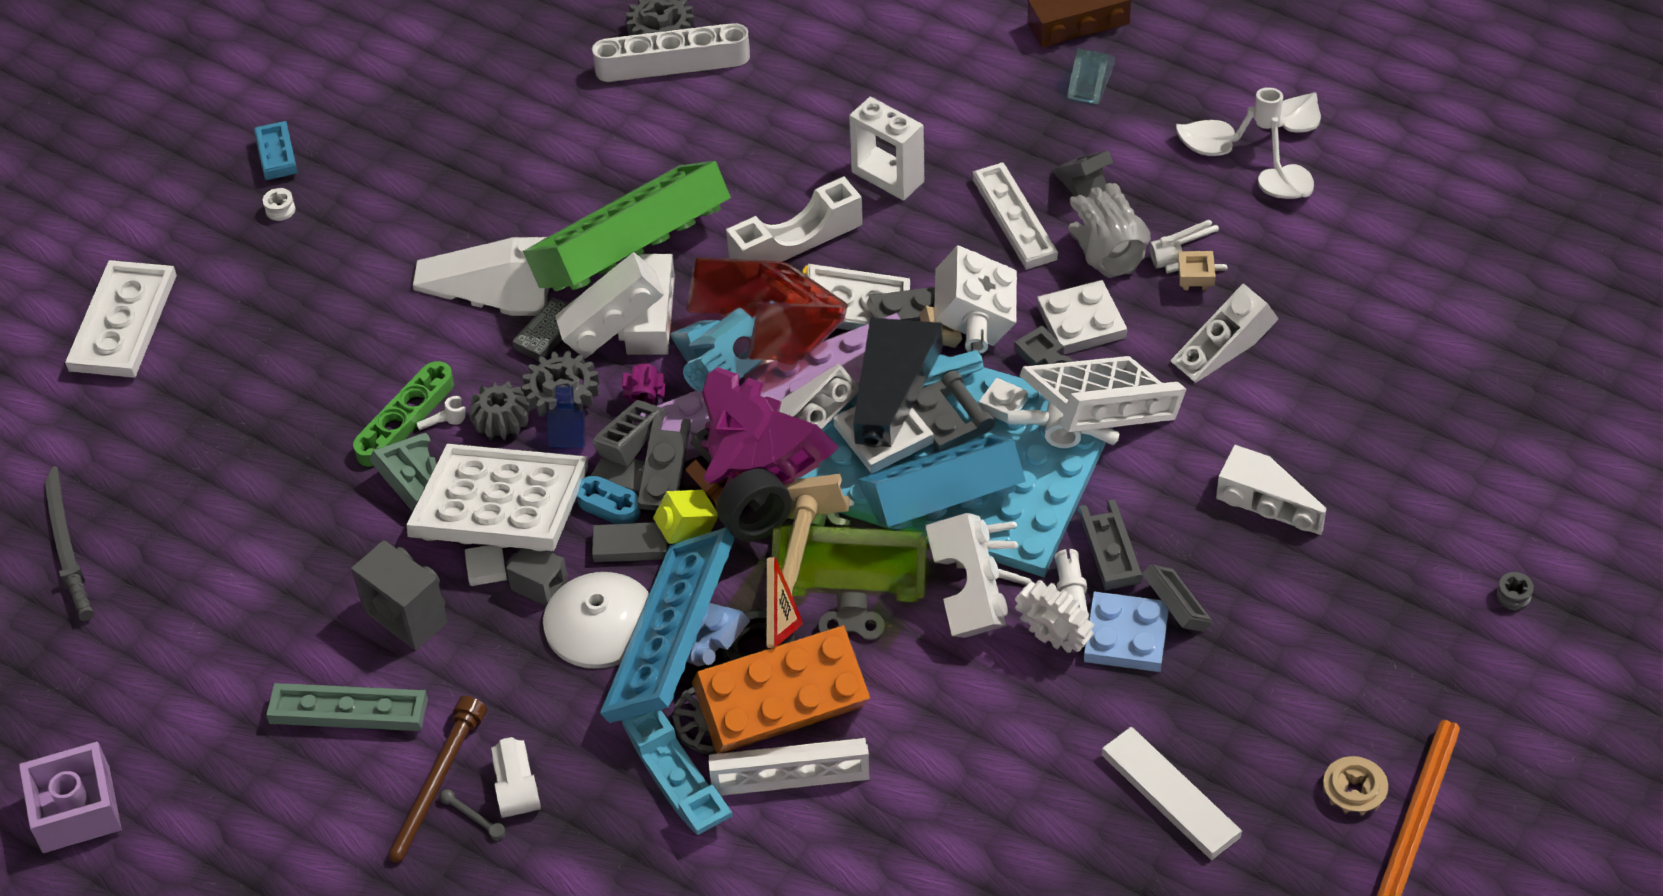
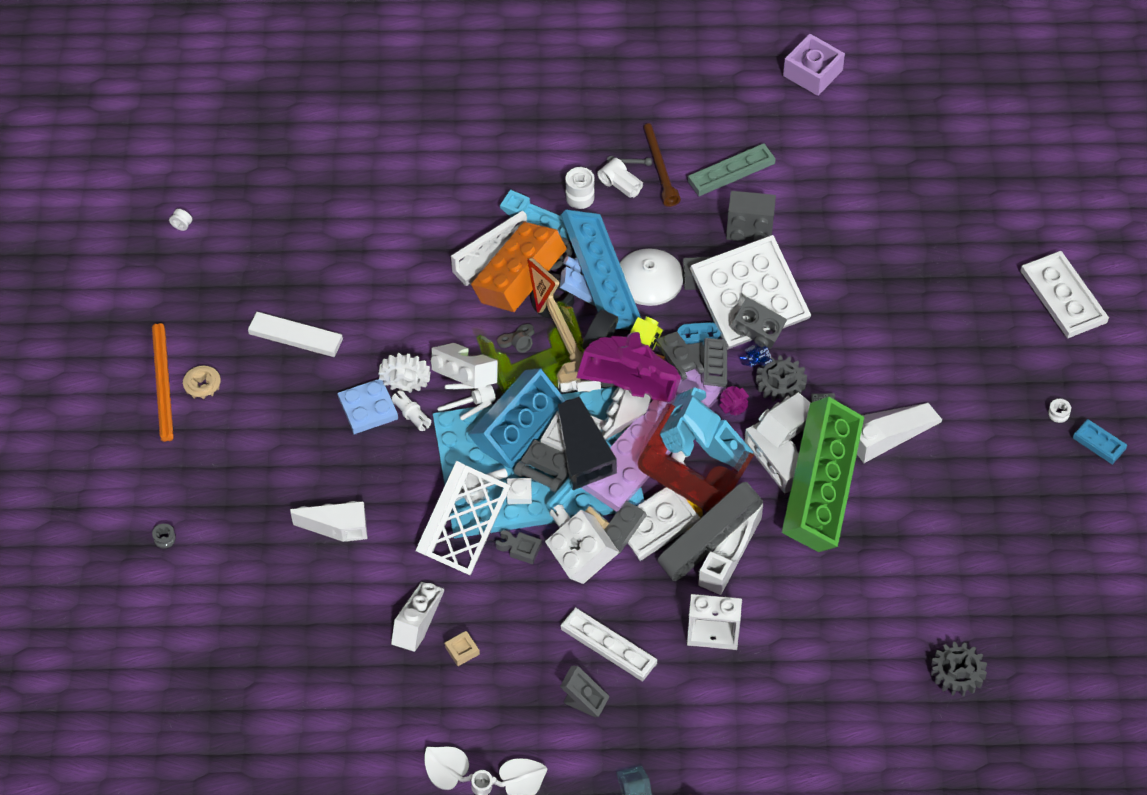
camera: 145 degrees right, 5 degrees up
dark grey sword [45,466,94,621] -> none
bright green beam [353,361,454,467] -> none
sand green wing [369,433,437,511] -> none
white hand [417,396,466,431] -> none
dark grey gear [469,381,530,441] -> none
white beam [592,23,750,82] -> none
dark grey tile [592,522,668,562] -> none
white plate [1037,280,1127,355] -> none
light grey piece [1068,183,1151,278] -> none
dark grey hinge [1078,499,1142,591] -> none
dark grey tile [1142,565,1213,632] -> none
white plant [1149,220,1228,274] -> none
none -> white wheel [566,167,594,209]
none -> dark grey beam [657,482,763,581]
none -> dark grey brick [730,297,788,349]

